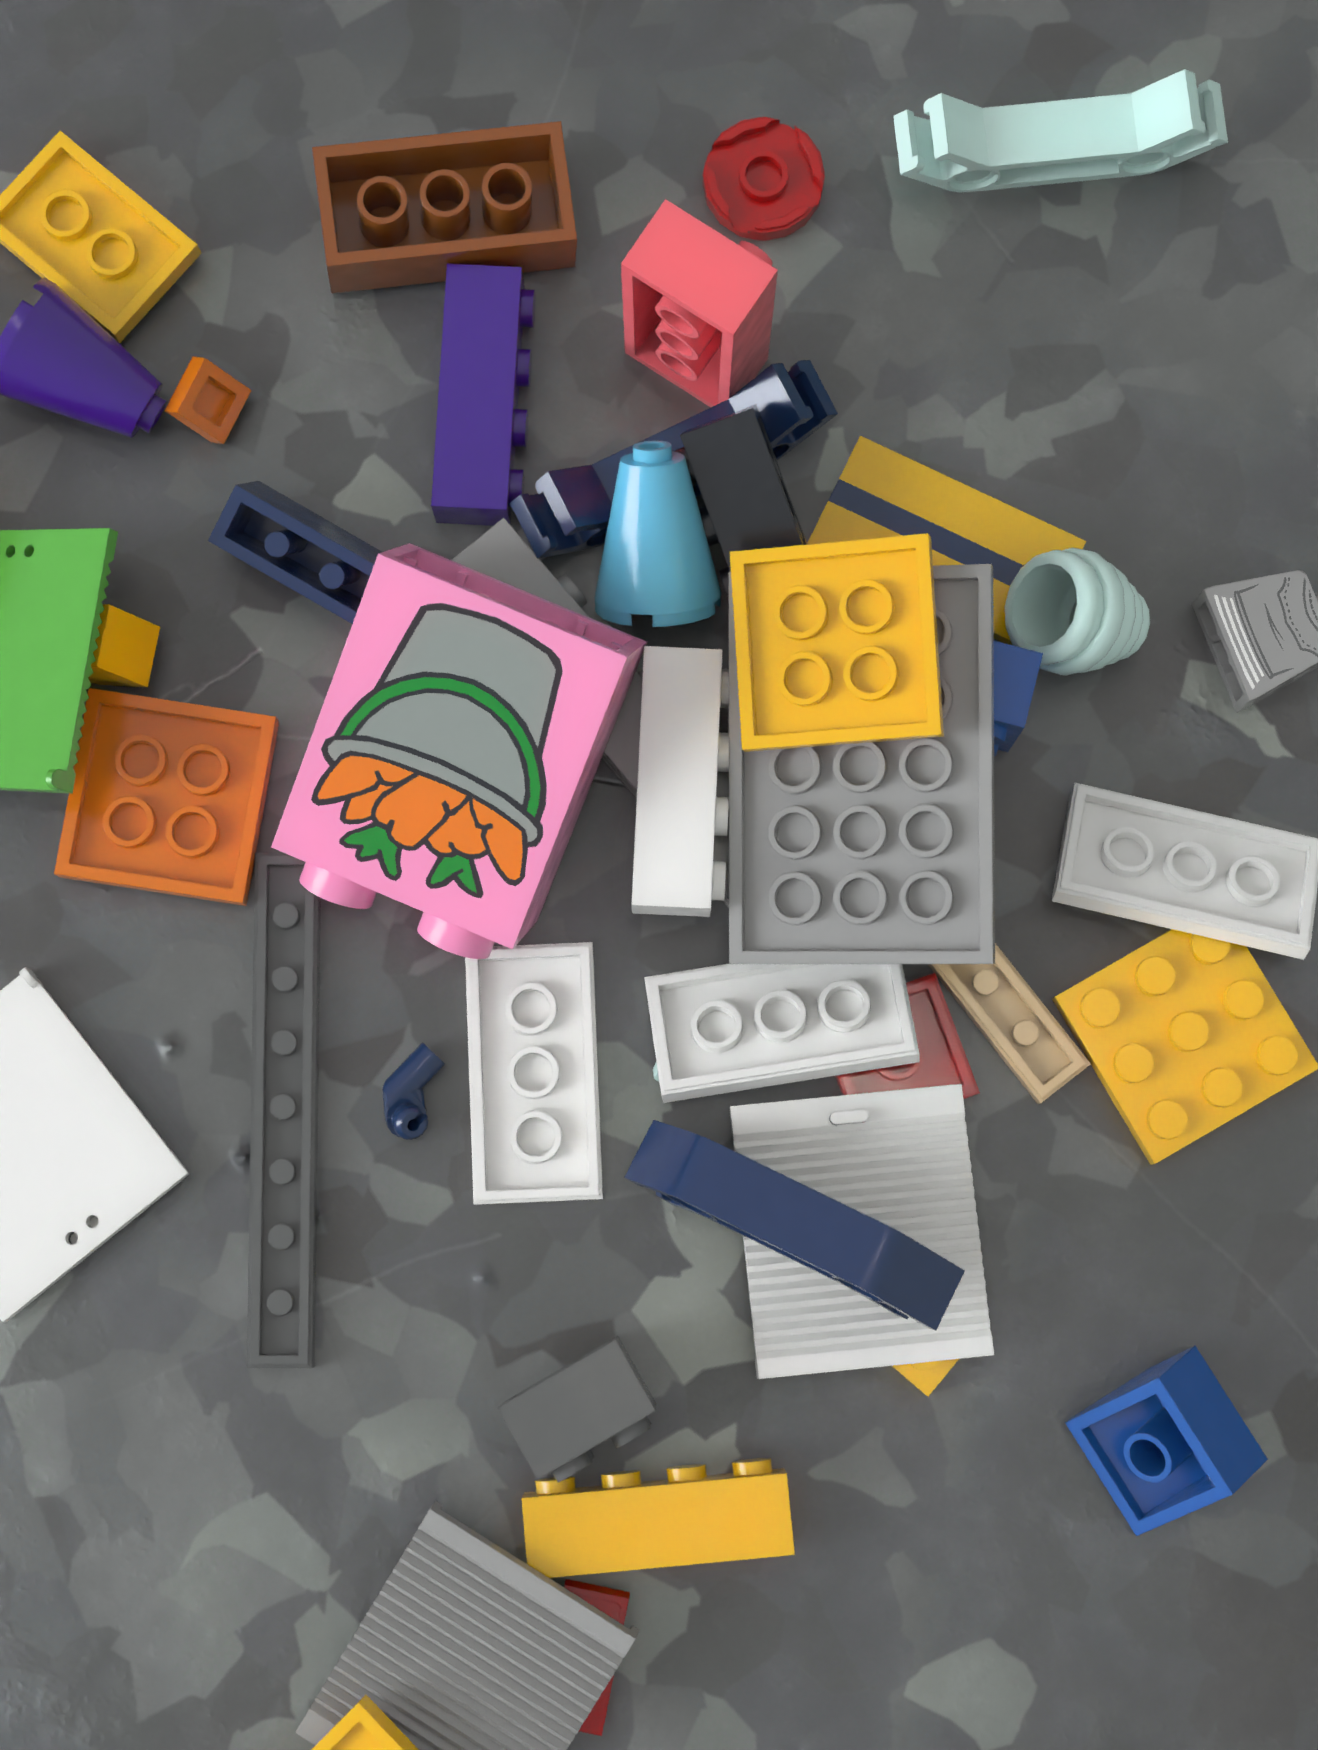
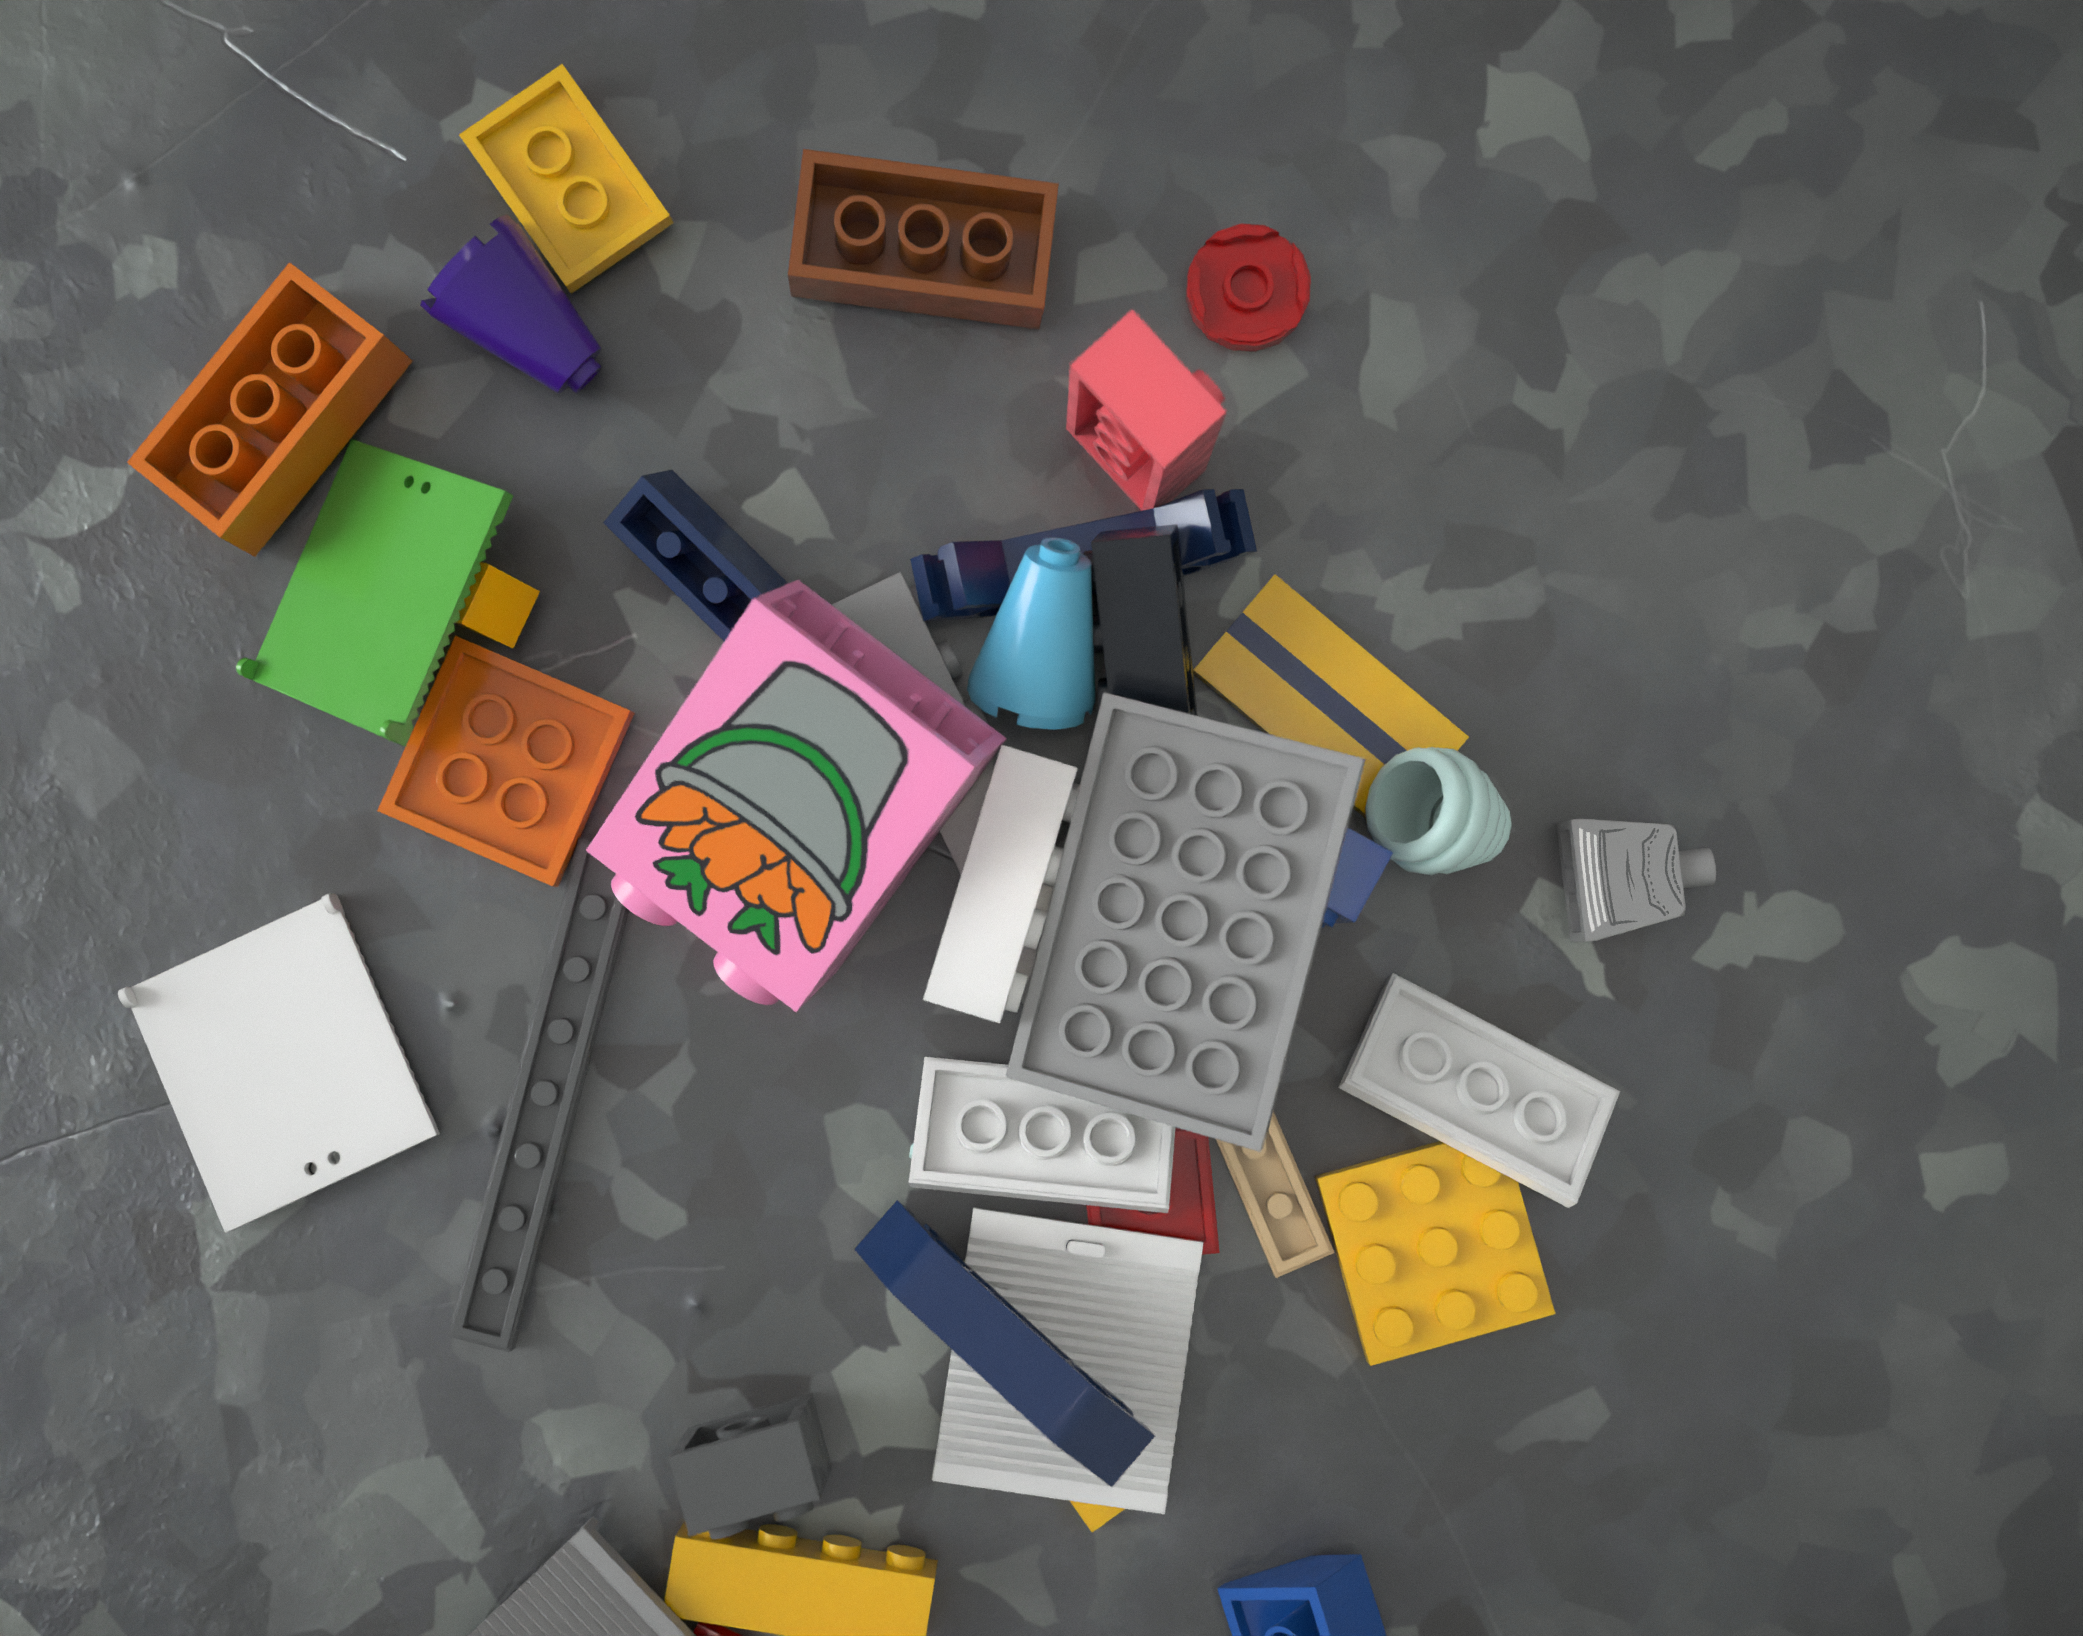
camera: 10 degrees right, 5 degrees up
orange plate [164,356,252,444] -> none
dark blue arm [382,1042,445,1140] -> none
dark purple brick [431,264,535,526] -> none
white tile [465,942,603,1205] -> none
yellow plate [730,533,944,752] -> none
light aqua piece [893,69,1228,192] -> none

